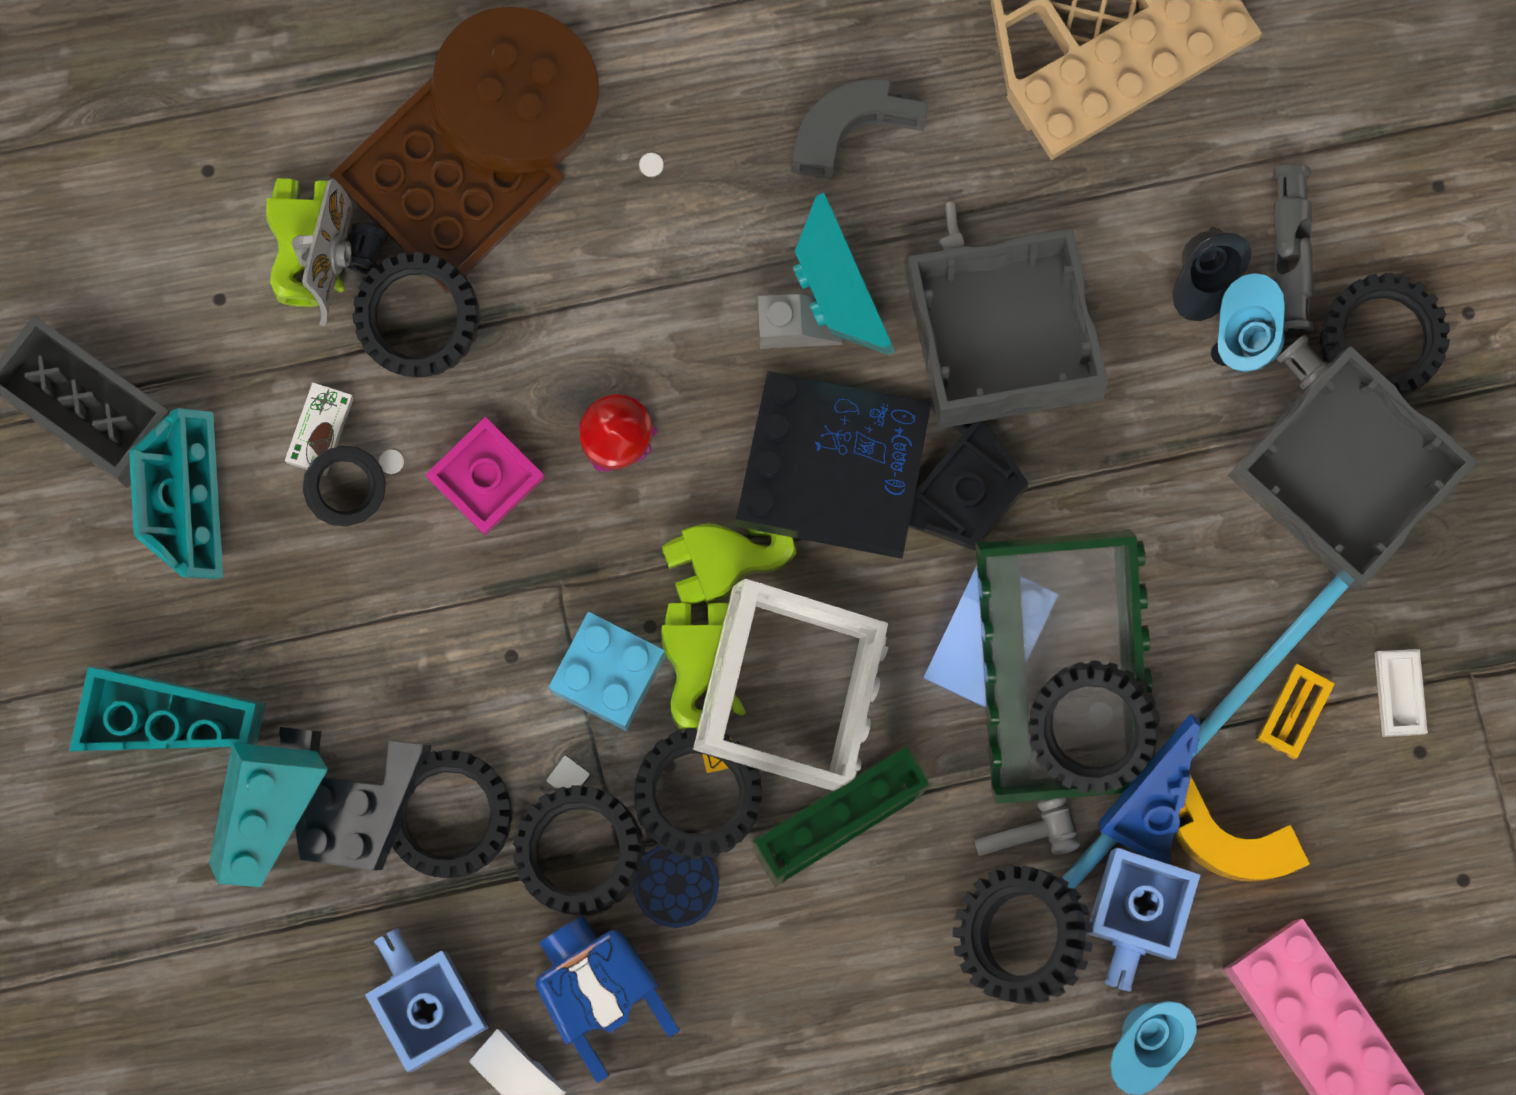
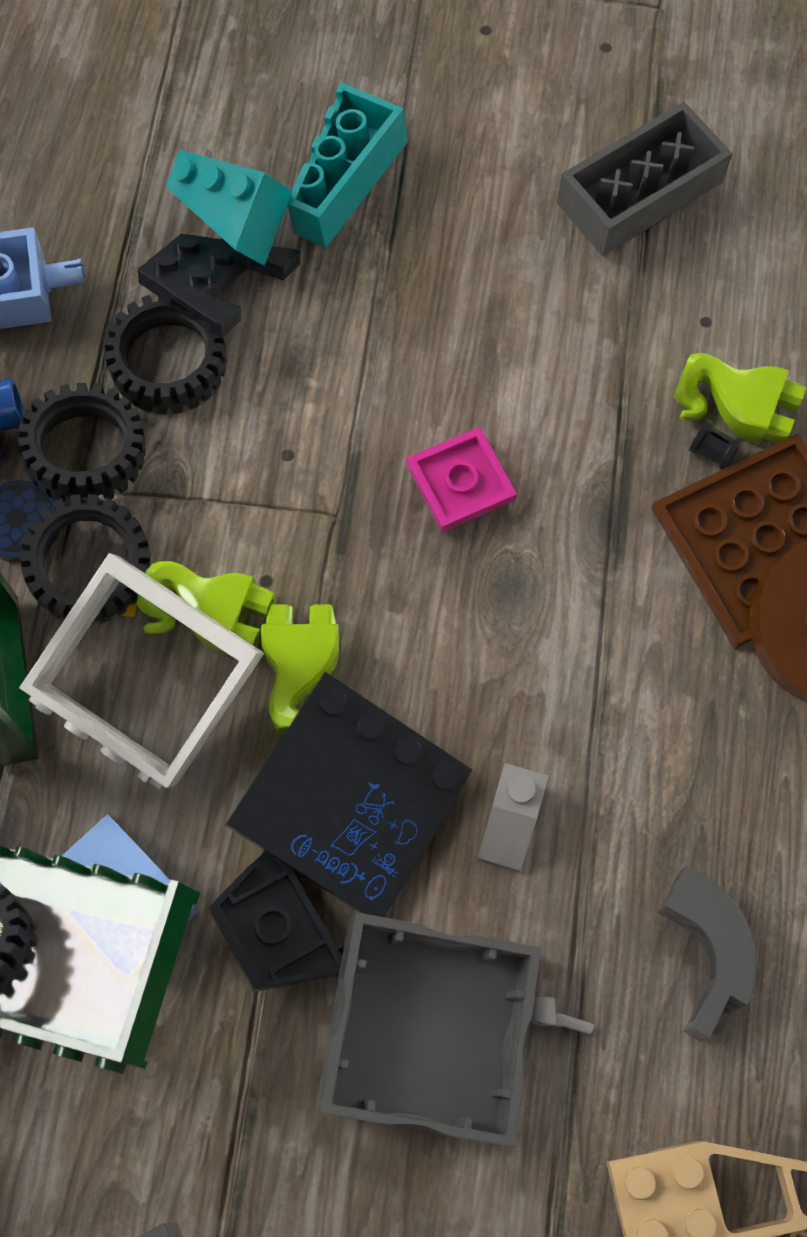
camera: 110 degrees right, 10 degrees down
teal wedge [129,408,223,579] -> none
white tile [285,383,354,476] -> none
light grey shield [292,179,353,327] -> none
black tyre [302,445,386,527] -> none
black tyre [352,252,480,378] -> none
white sticker [379,449,404,474] -> none
white sticker [546,756,590,789] -> none
medium azure brick [548,612,666,732] -> none
red hair [579,394,657,472] -> none
white sticker [639,153,664,177] -> none
teal wedge [793,193,896,355] -> none

